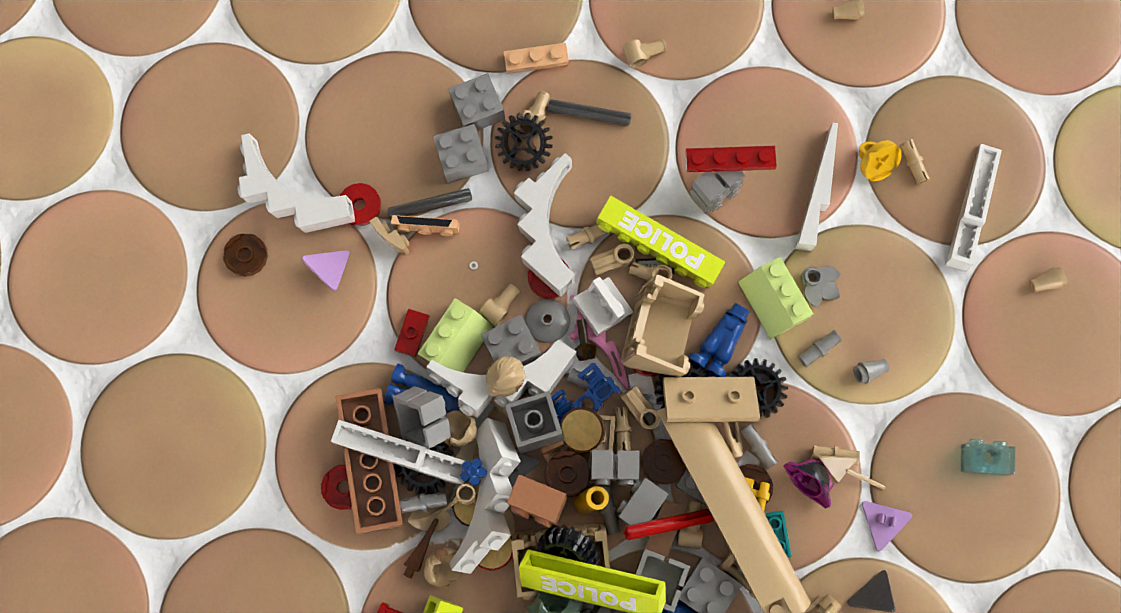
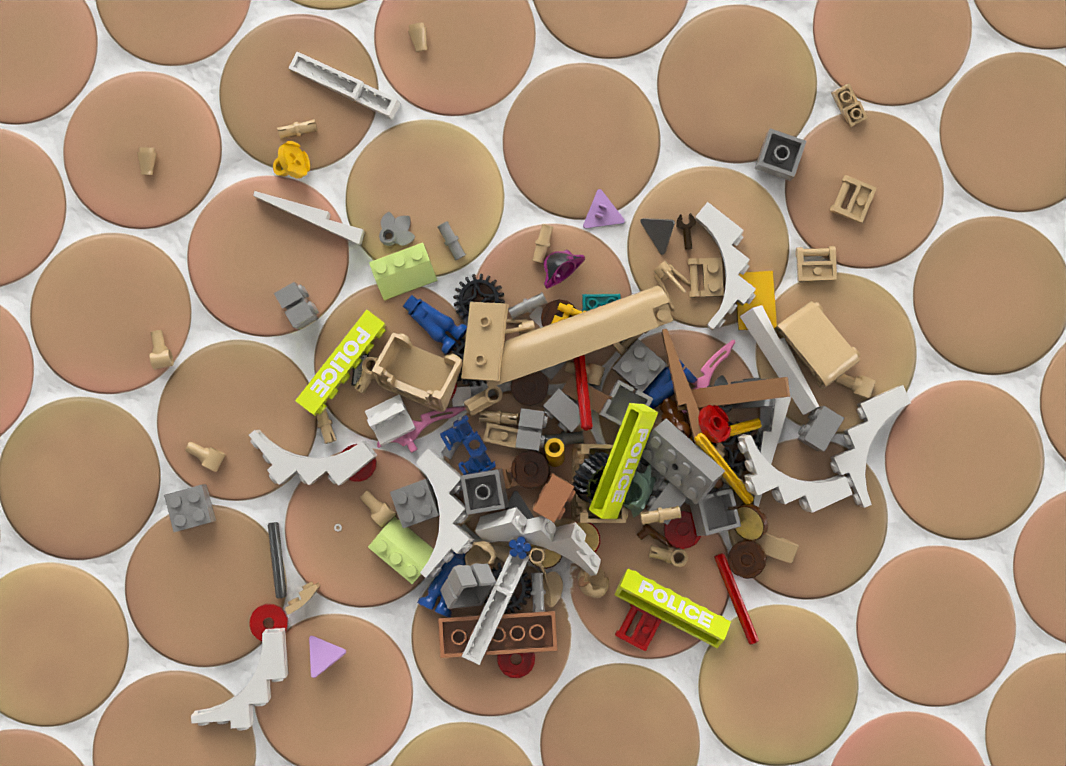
camera: 85 degrees left, 10 degrees up
reddish brown tile [223,233,268,277] -> none
light nougat plate [391,215,460,236] -> none
red plate [394,309,430,358] -> none
reddish brown piece [403,518,439,579] -> none
light grey brick [433,124,489,184] -> none
tan hair [486,356,526,397] -> none
black gear [495,113,553,171] -> none
light nougat plate [504,42,569,74] -> none
light grey dish [526,299,570,343] -> none
dark grey axle [548,99,631,126] -> none
pearl gold tile [560,407,605,453] -> none
dark brown bar [575,319,596,361] -> none
tan piece [590,244,634,276] -> none
red plate [685,146,777,173] -> none
tan piece [818,455,885,490] -> none
light grey cone [853,359,889,384] -> none
clear light blue brick [961,439,1015,476] -> none

